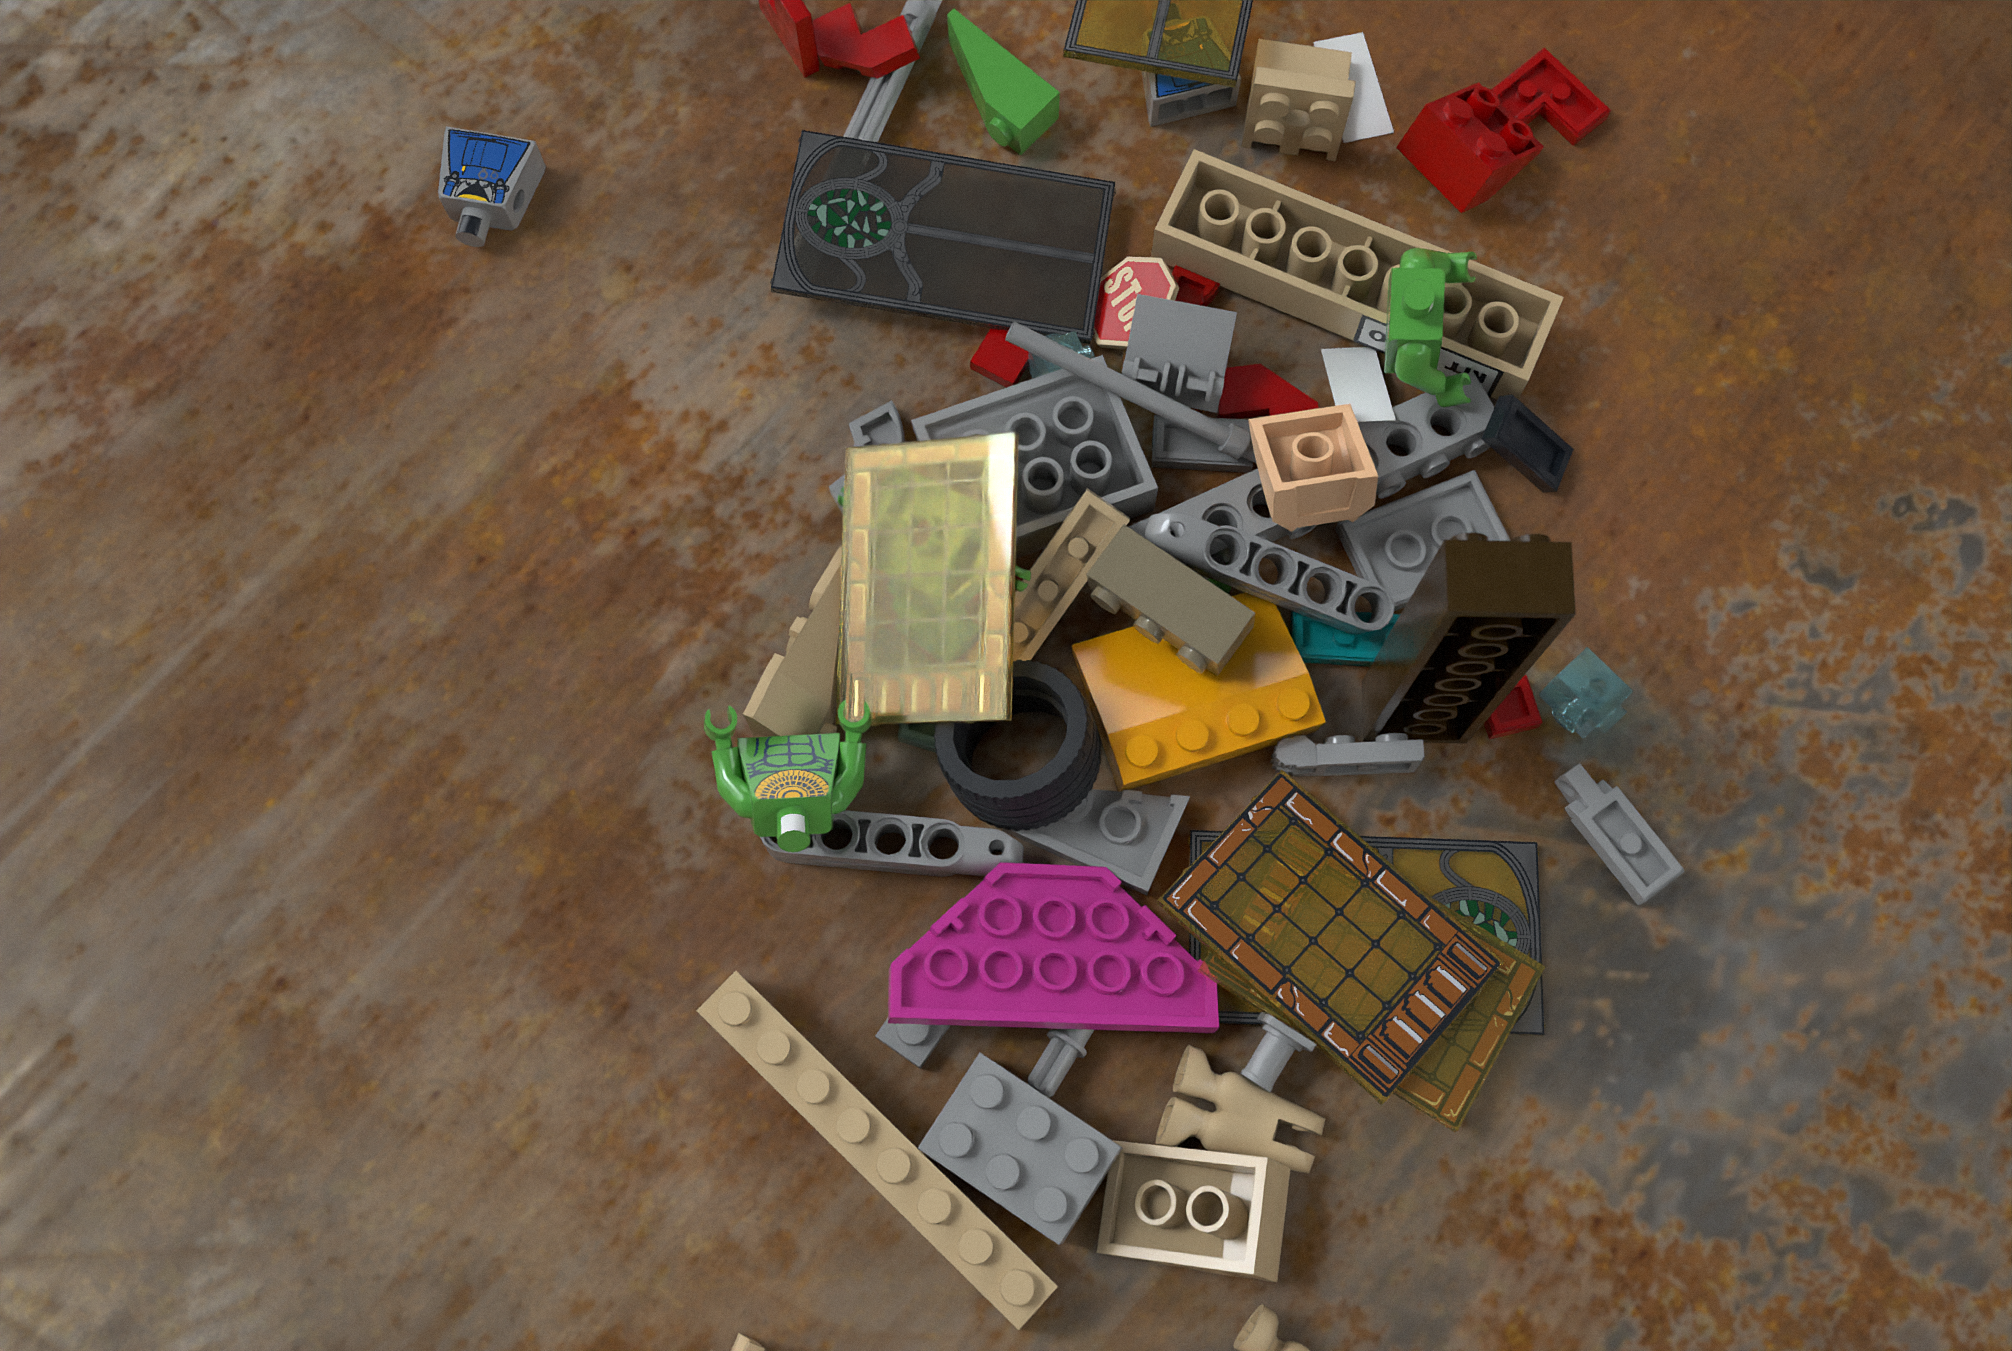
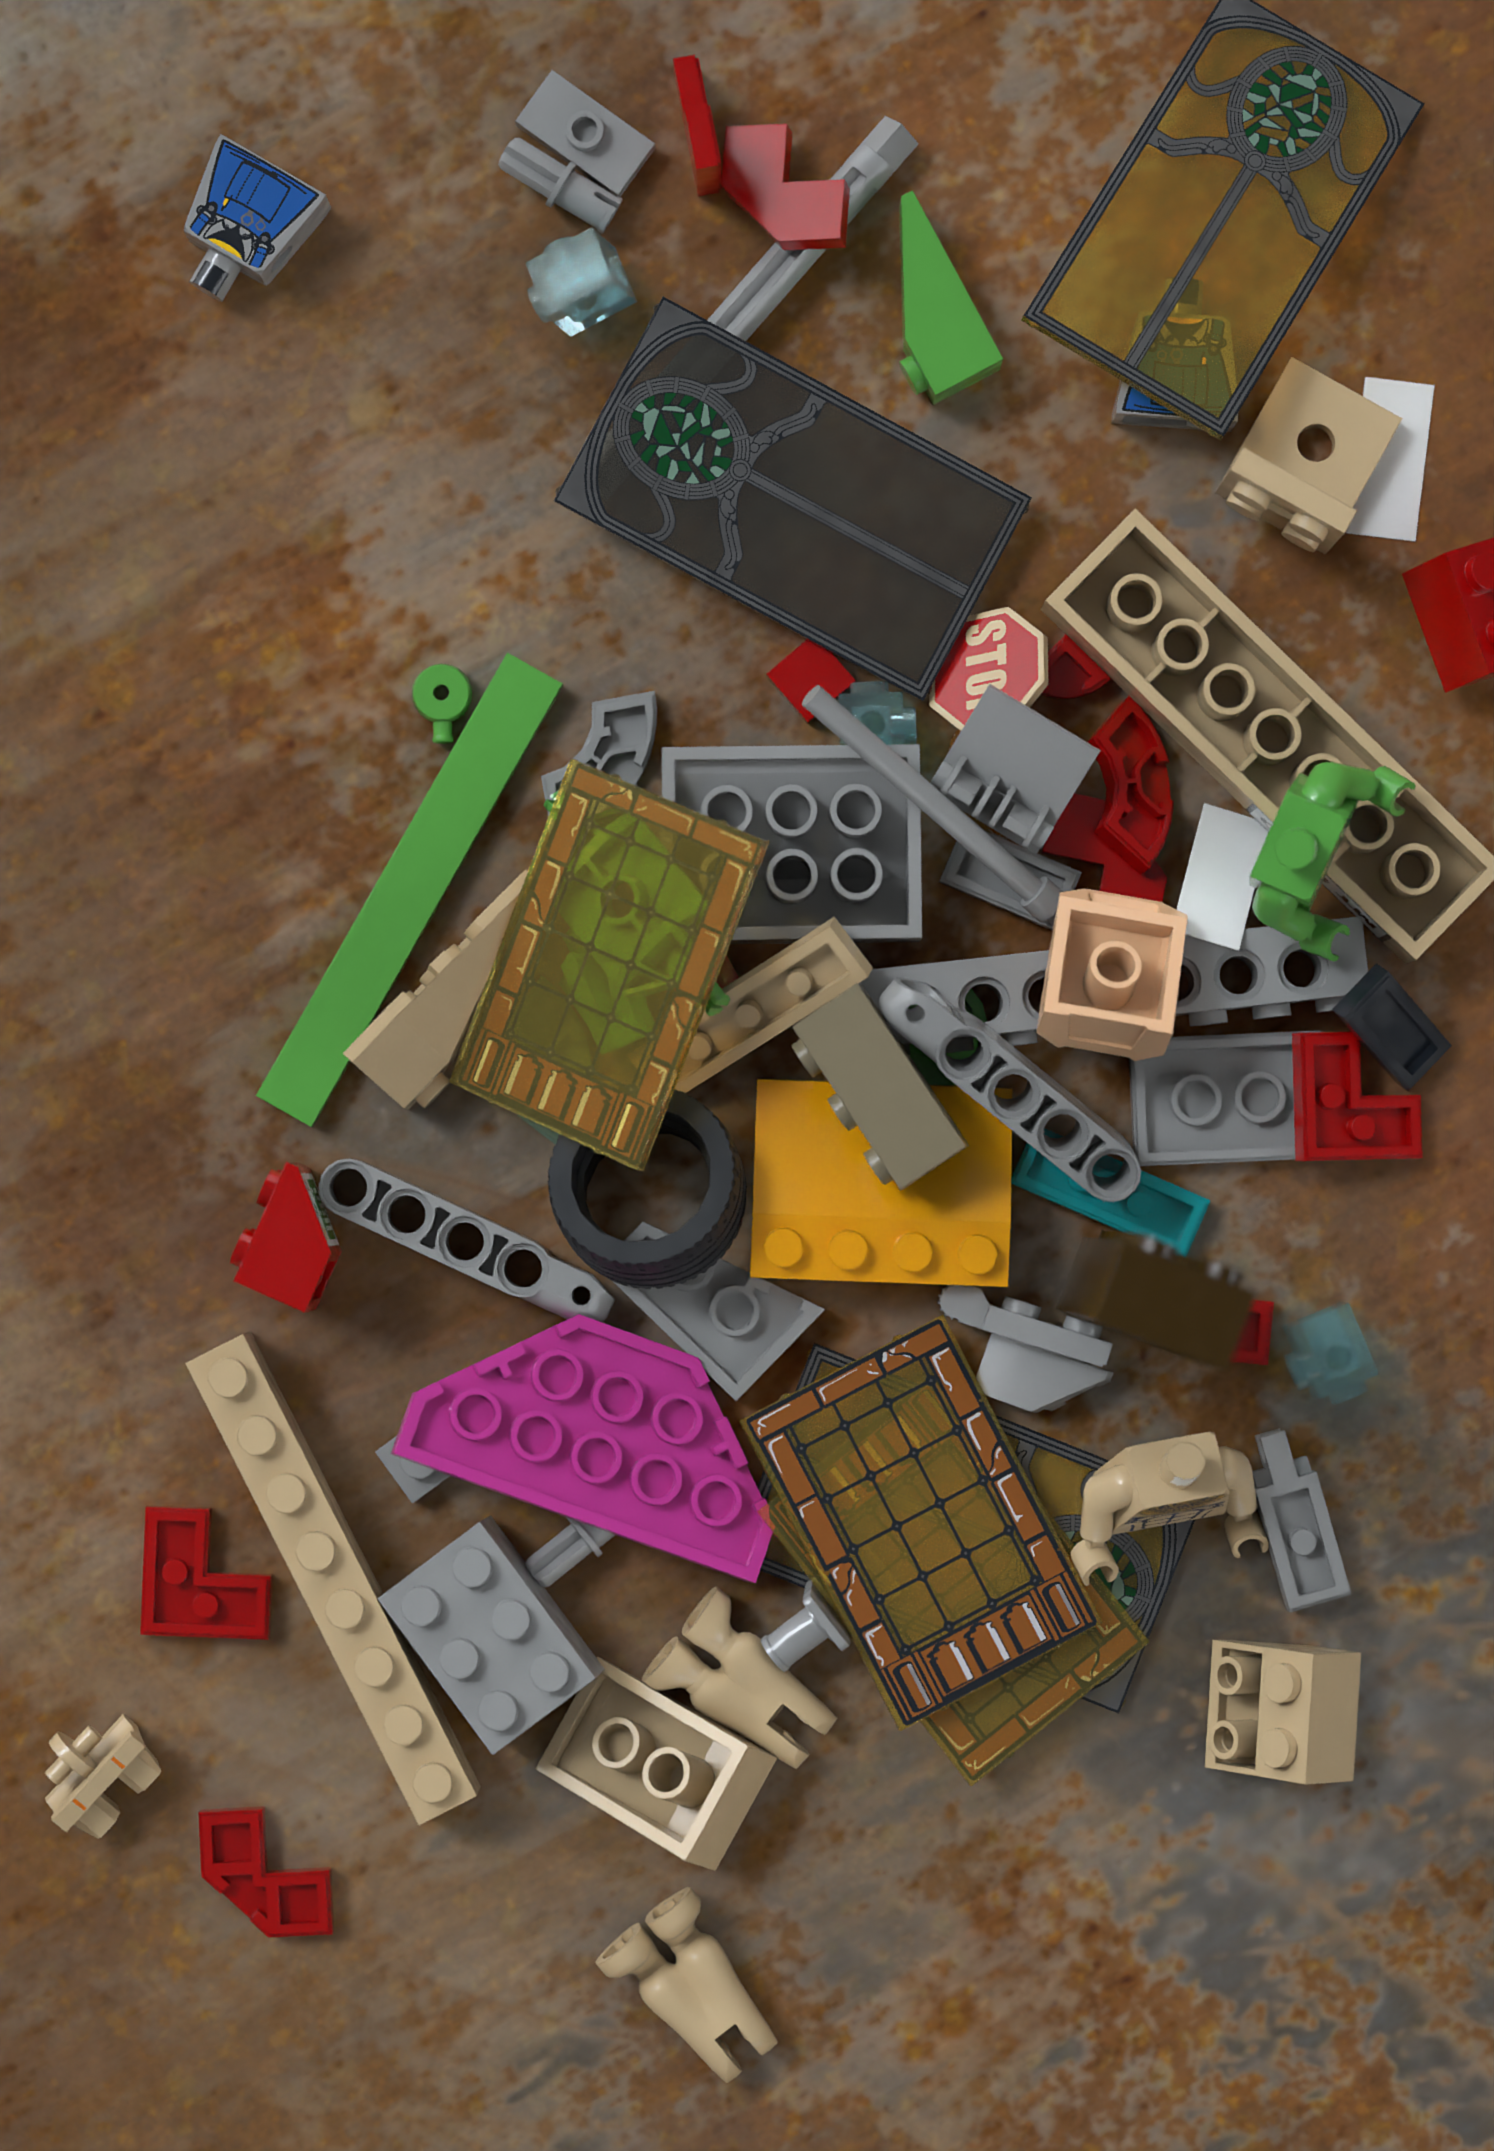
camera: 15 degrees right, 15 degrees up
bright green torso [704,700,872,852] -> none
none -> red tile [140,1505,273,1640]
none -> red slope [230,1162,342,1313]
none -> bright green tile [256,652,563,1127]
none -> bright green piece [412,664,472,744]
none -> light grey axle [498,138,623,234]
none -> light grey plate [515,70,655,197]
none -> clear light blue brick [526,227,637,336]
none -> light grey slope [974,1333,1113,1413]
none -> tan torso [1070,1432,1269,1586]
none -> red tile [1087,695,1174,875]
none -> tan slope [1205,1639,1361,1784]
none -> red tile [1292,1032,1423,1161]

